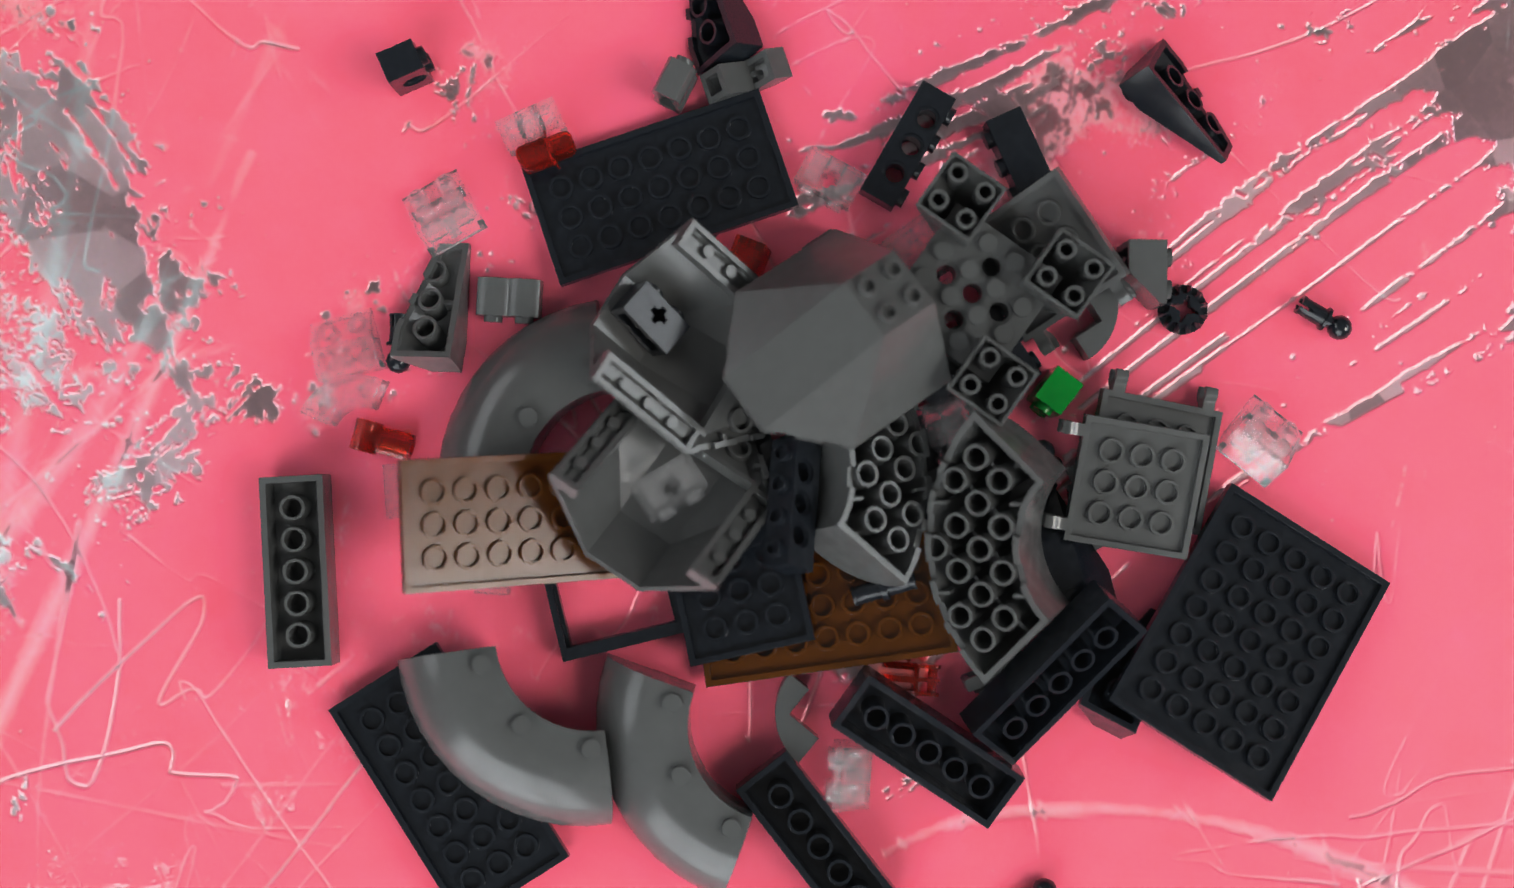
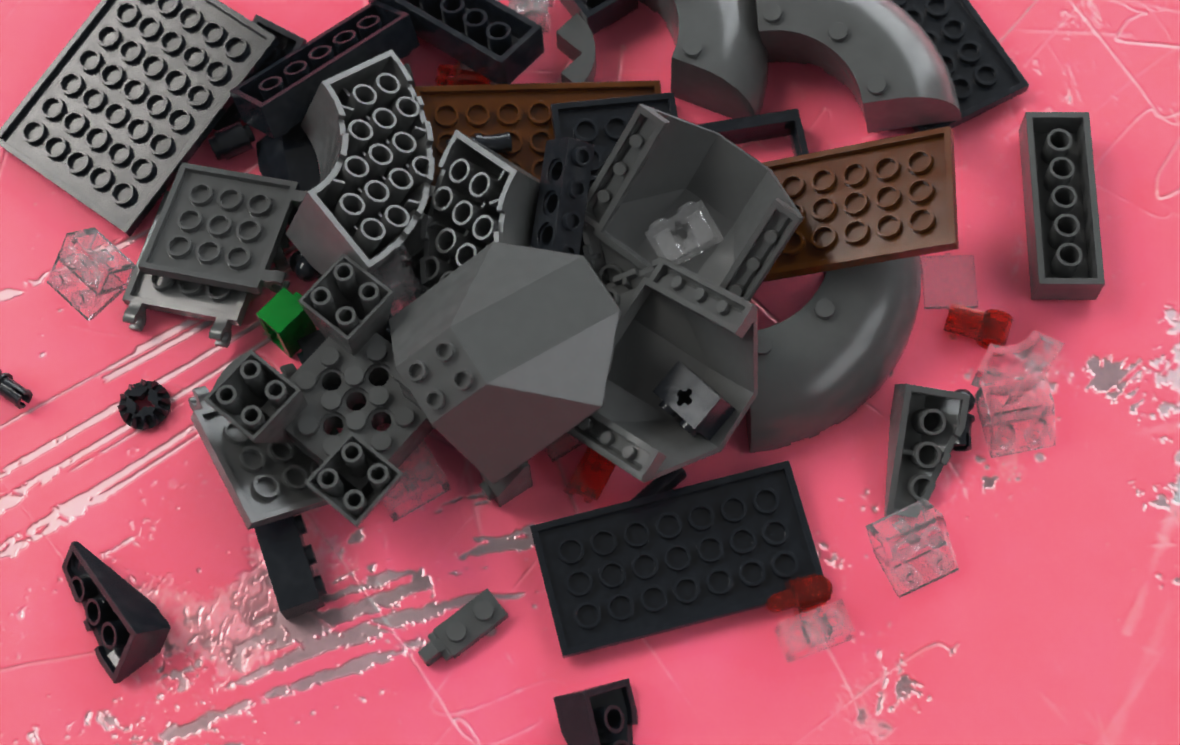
camera: 170 degrees left, 20 degrees down
black brick [376,38,435,96] -> none
dark grey brick [476,277,544,325] -> none
dark grey brick [652,55,698,114] -> none
dark grey brick [700,47,793,105] -> none
clear brick [794,145,867,213] -> none
black brick [859,80,957,212] -> none
dark grey slope [1117,239,1172,310] -> none
none -> black brick [207,120,256,161]
none -> dark grey hinge [418,589,508,667]

